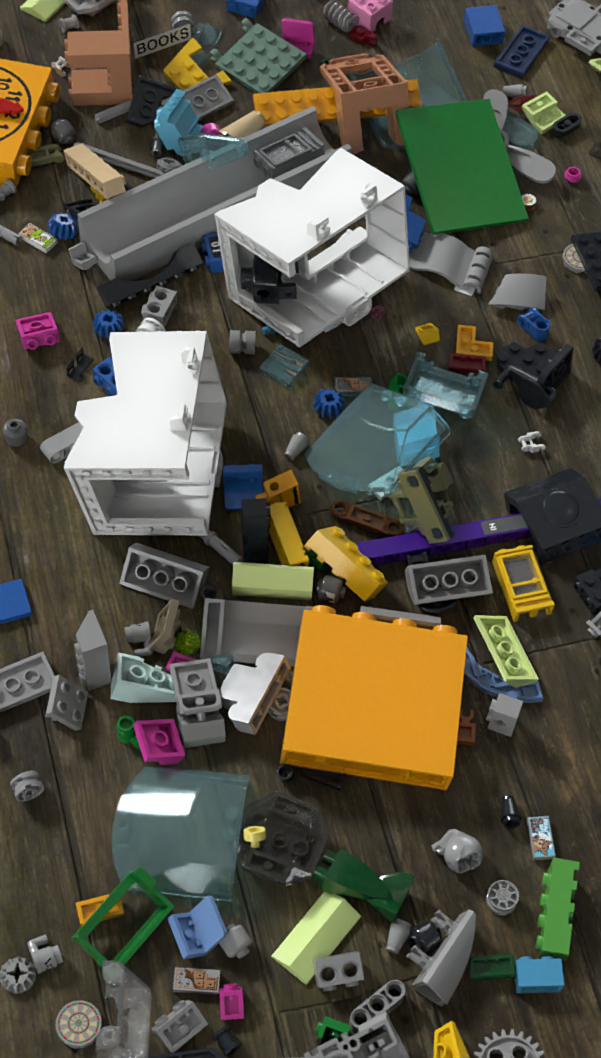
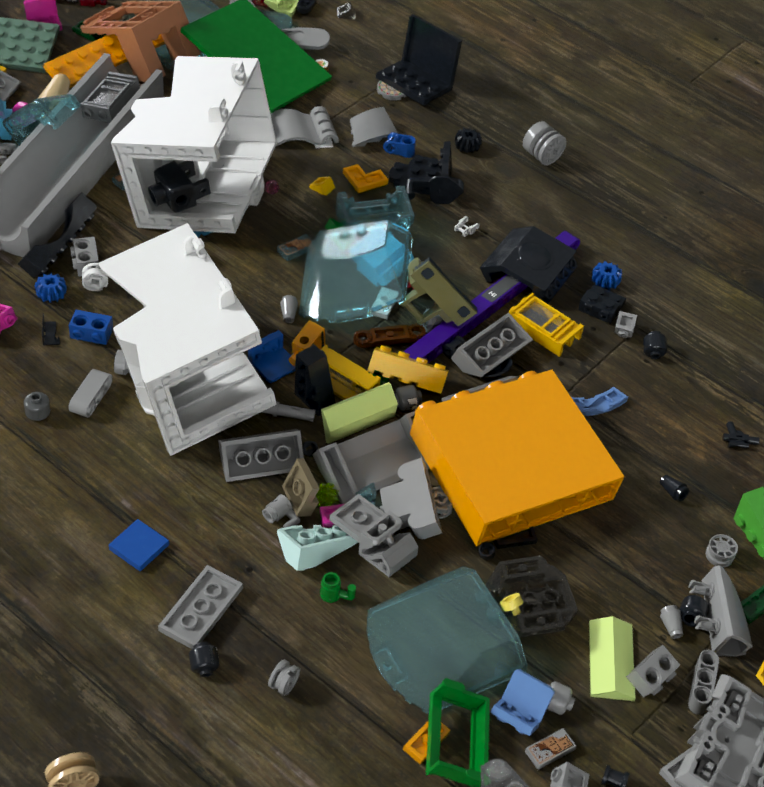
camera: 35 degrees left, 10 degrees down
light grey plate [45,675,88,731] -> none
light grey slope [74,609,112,691] -> none
dark pink plate [133,719,185,765] -> none
blue brick [201,233,224,273] -> none
dark pink bracket [219,984,244,1020] -> none
clear light blue tile [259,344,310,388] -> none
dark green hips [312,849,415,923] -> none
blue gear [313,387,345,419] -> none
green bracket [314,1016,351,1045] -> none
light grey piece [431,829,483,873] -> none
dark red plate [448,353,486,375] -> none
yellowish green slope [473,615,539,688] -> none
light grey brick [486,693,523,737] -> none
tile [526,816,556,861] -> none
dark pink plate [564,167,581,183] -> none

